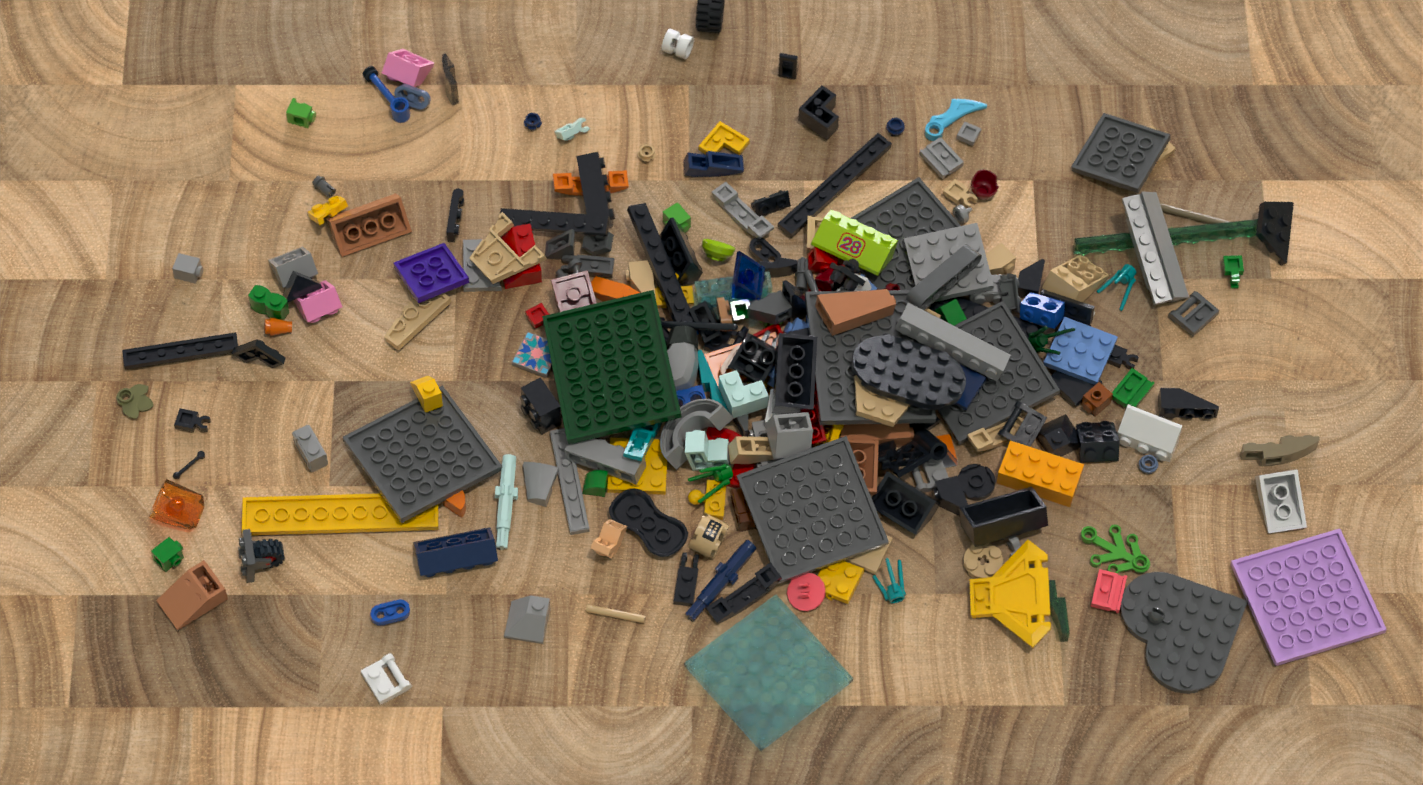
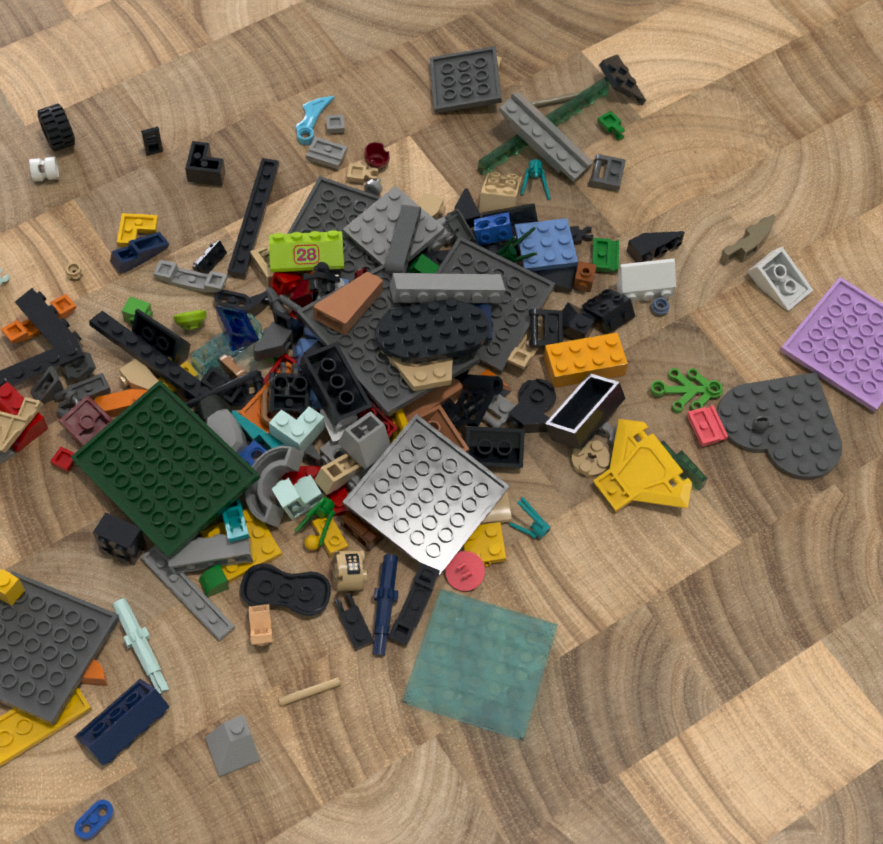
camera: 35 degrees left, 0 degrees up
tile [512,332,552,378] -> none
light grey slope [523,462,559,507] -> none
brick [729,299,750,322] -> none
dark blue plate [886,118,905,135] -> none

